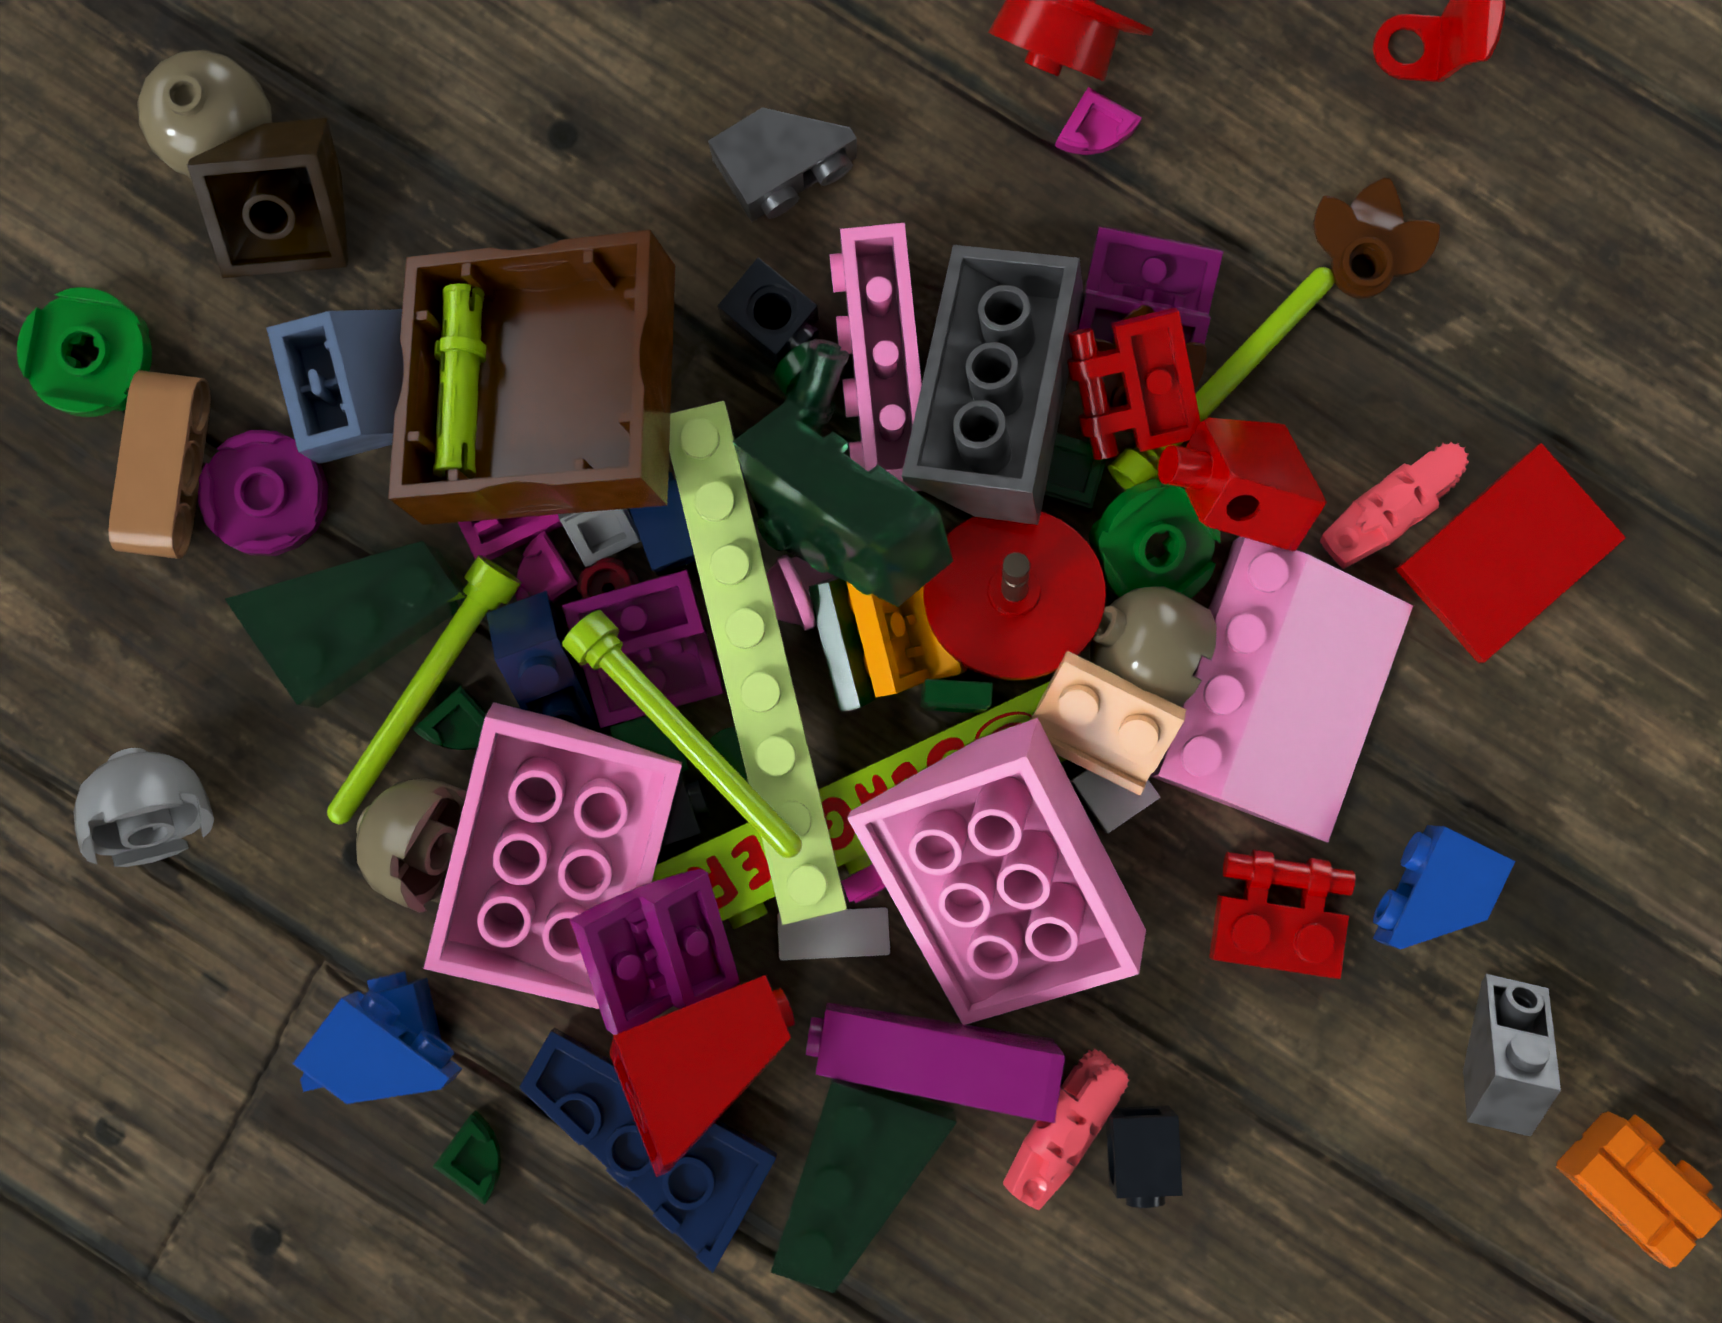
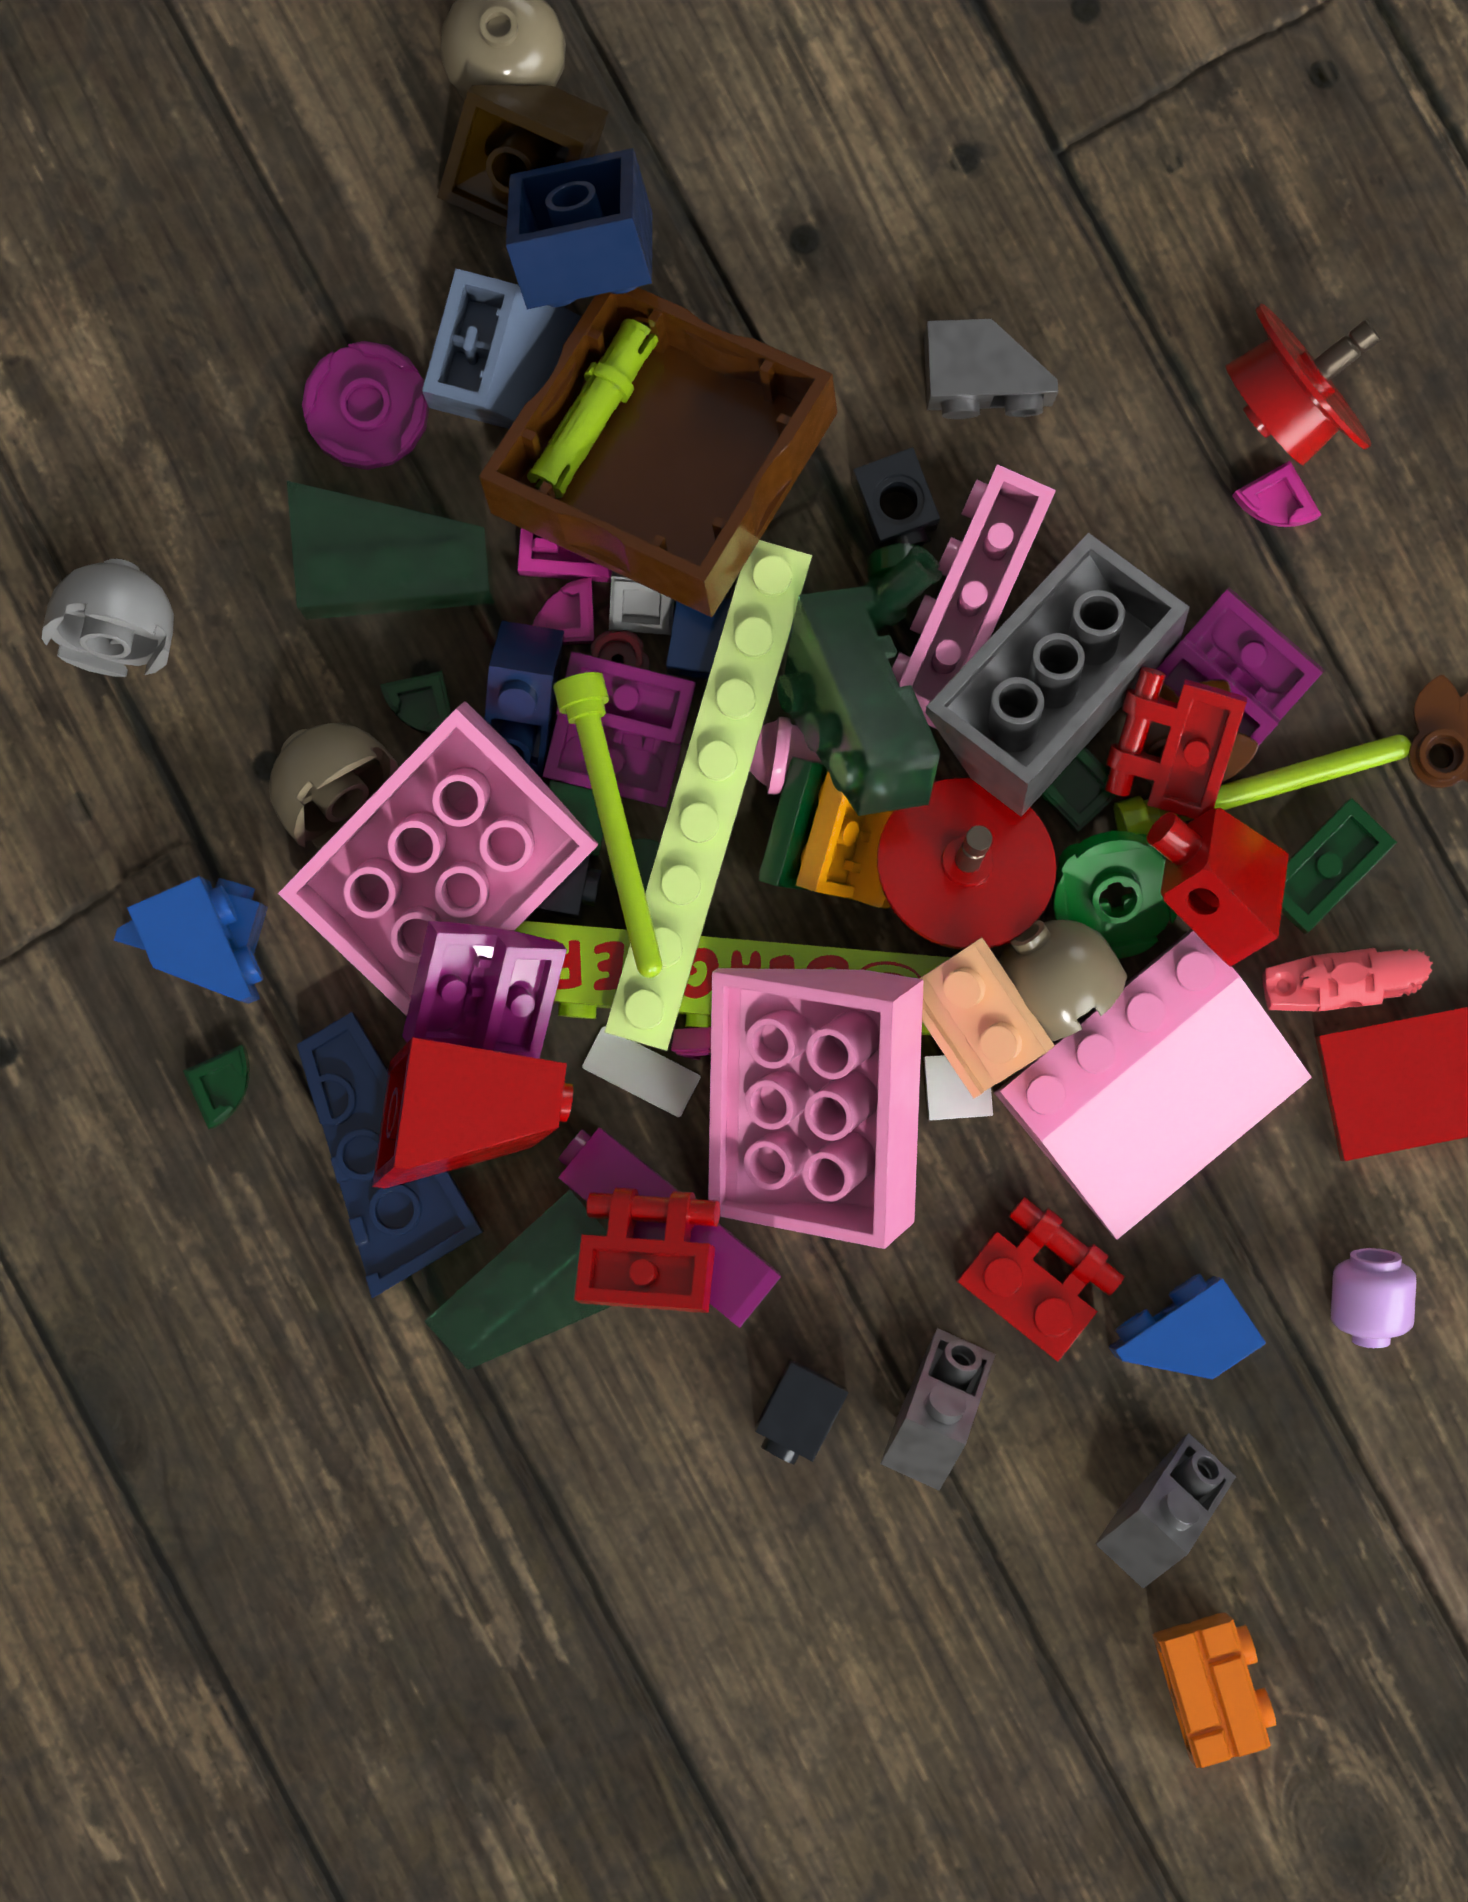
camera: 25 degrees right, 0 degrees up
green plate [17,287,152,417] -> none
medium nougat beam [108,370,211,559] -> none
lime piece [327,555,522,824] -> none
dark green tile [920,679,992,714] -> none
coral hinge [1003,1049,1130,1210] -> none
none -> dark blue brick [506,148,652,309]
none -> red plate [574,1187,720,1313]
none -> flat silver slope [880,1328,996,1490]
none -> dark green plate [1282,798,1397,934]
none -> lavender head [1331,1248,1416,1348]

